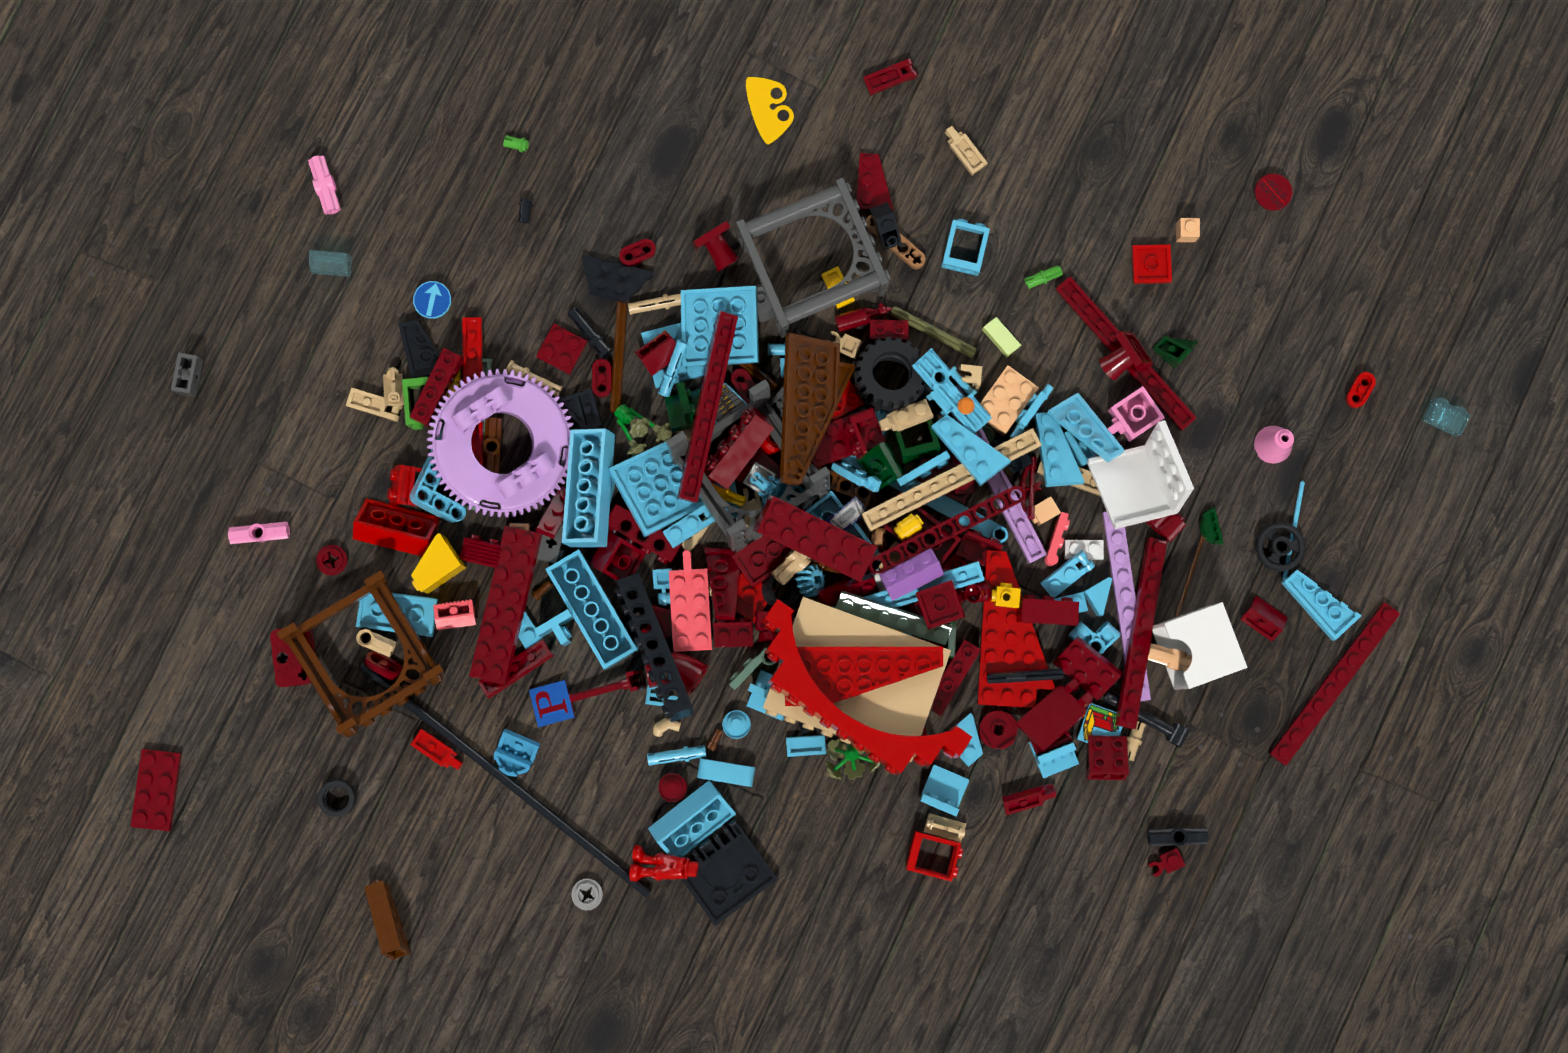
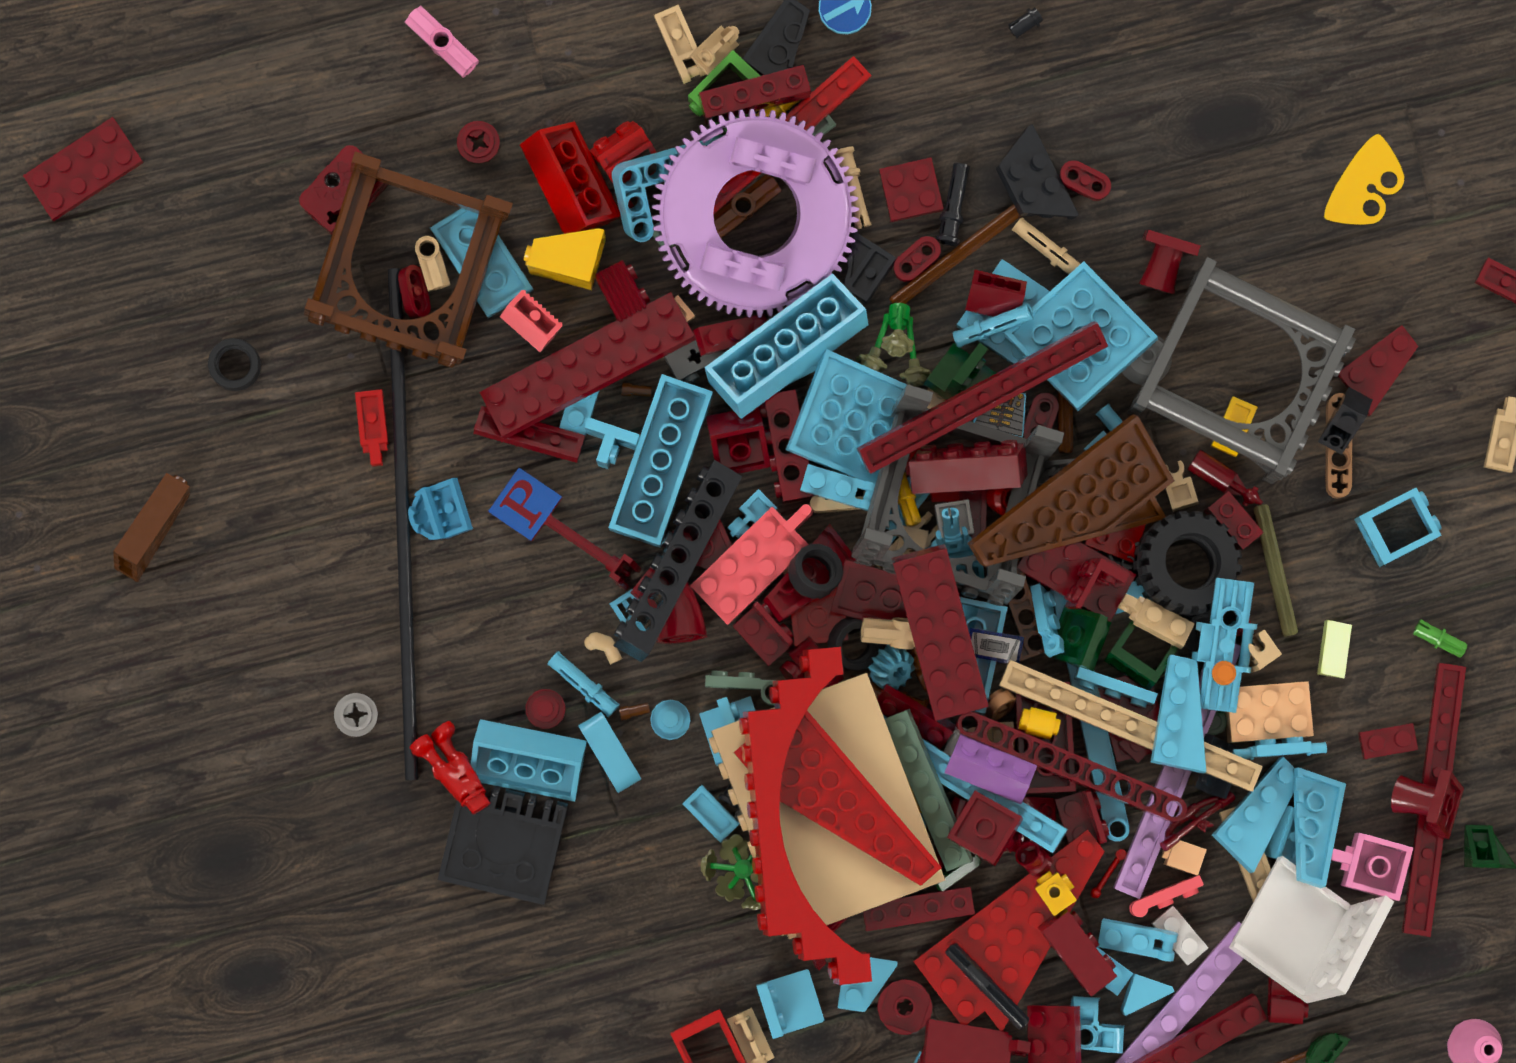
camera: 50 degrees right, 0 degrees up
none -> black tyre [788,544,843,599]
none -> red hinge [1090,849,1127,898]
none -> dark red plate [1358,723,1418,759]

